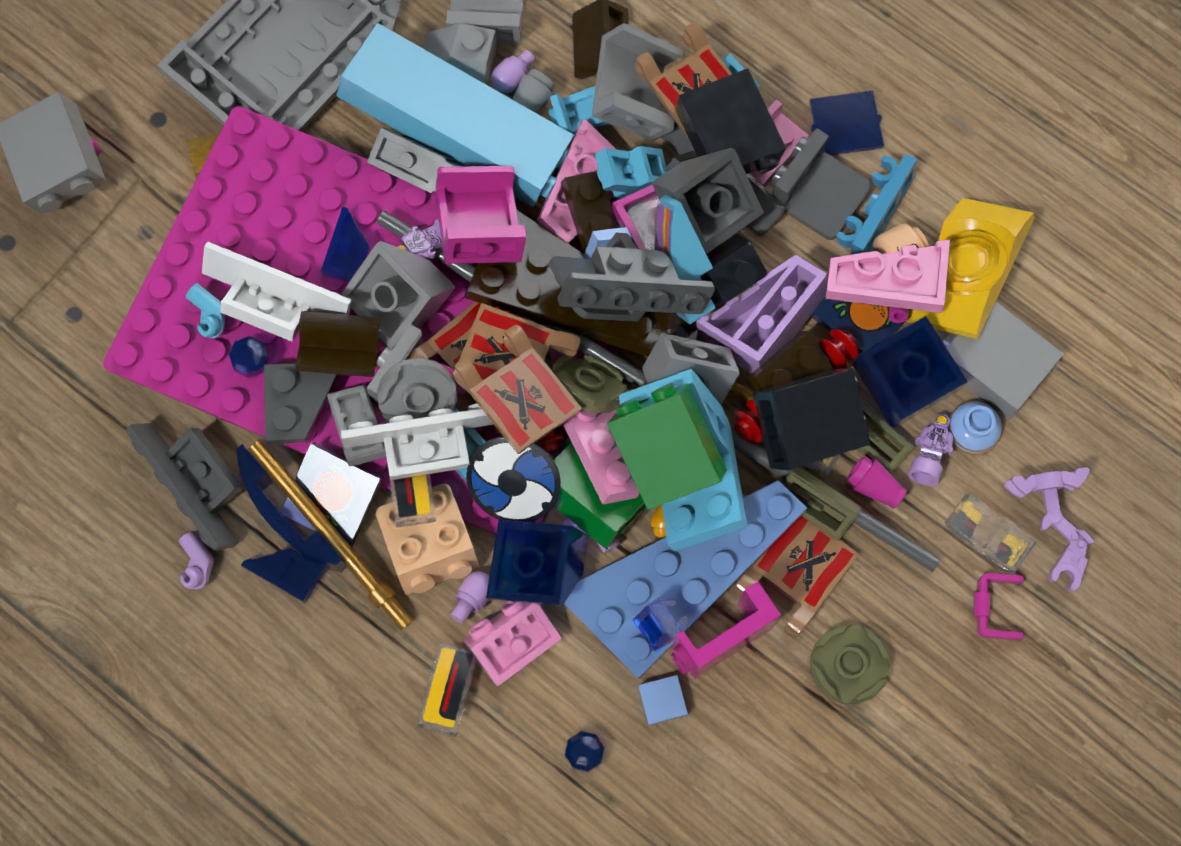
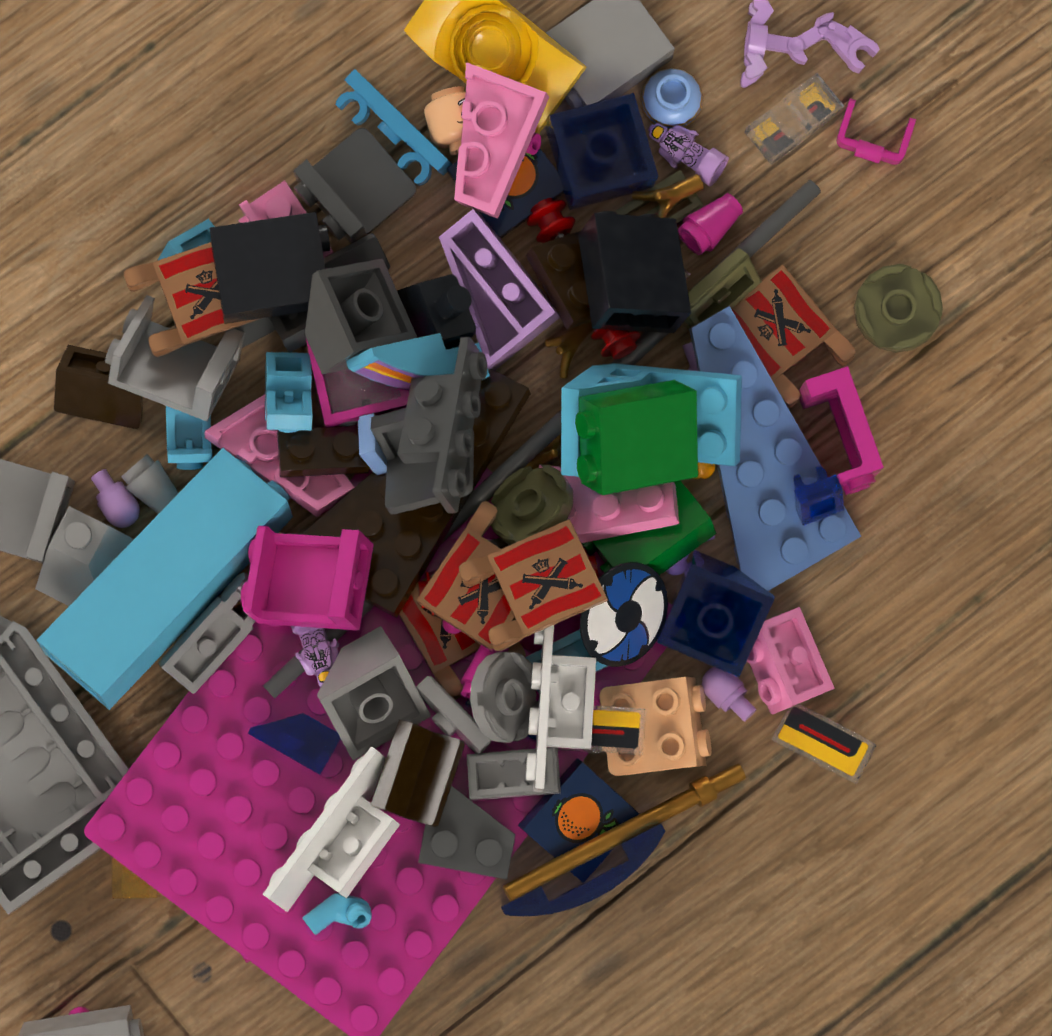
camera: 75 degrees left, 10 degrees up
dark grey bracket [126,423,243,550] -> none
lavender arm [179,531,214,590] -> none
clear blue tile [228,336,269,378] -> none
clear blue tile [241,548,325,604] -> none
clear blue tile [564,731,605,773] -> none
light blue tile [638,675,688,726] -> none
light grey brick [642,333,740,405] -> none
clear blue piece [809,91,884,156] -> none
none -> pearl gold bar [632,174,704,218]

